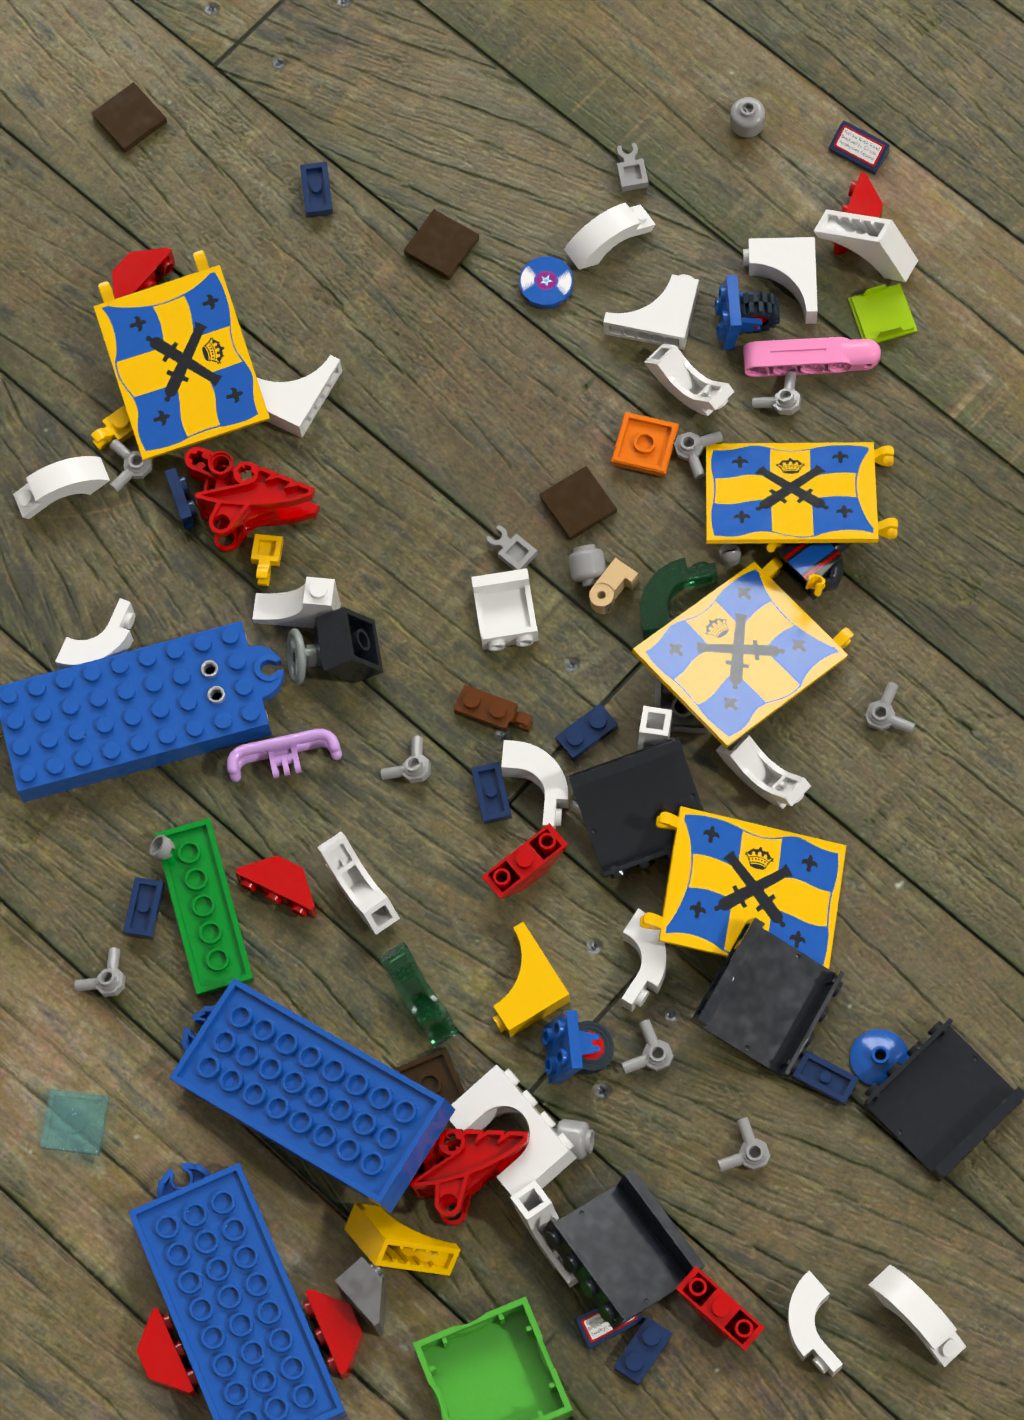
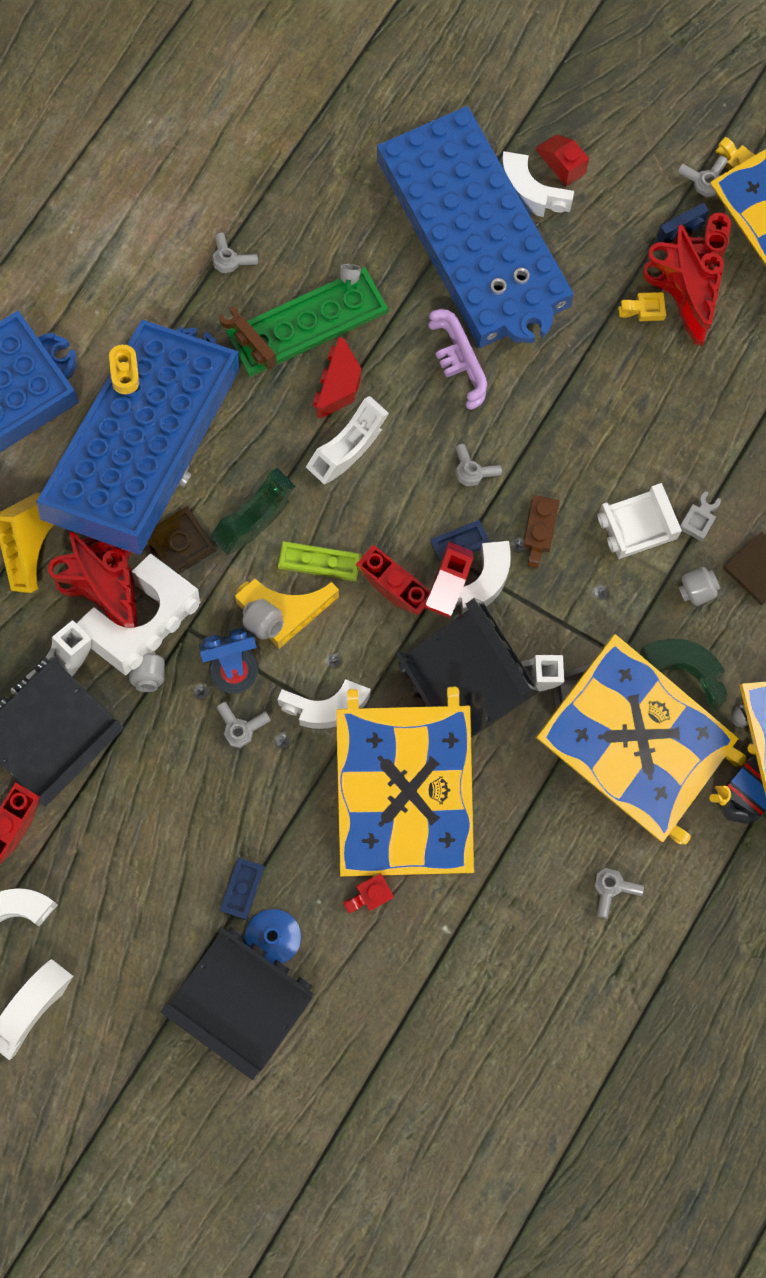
camera: 70 degrees right, 5 degrees up
white arch [13,456,110,519] -> none
clear light blue tile [40,1089,110,1156] -> none
dark blue plate [123,877,165,940] -> none
white arch [252,577,341,628] -> none
black piece [286,607,383,685] -> none
dark blue plate [555,703,618,761] -> none
tan leg [589,558,639,614] -> none
black panel [691,917,844,1076] -> none
white arch [716,734,811,809] -> none
light grey piece [717,1117,770,1172] -> none
none -> yellow plate [109,345,139,394]
none -> reddish brown plate [219,306,277,371]
none -> light grey head [242,599,284,639]
none -> lime tile [278,541,362,582]
none -> red plate [342,873,394,914]
none -> slope [424,541,473,618]
none -> red slope [536,134,589,186]

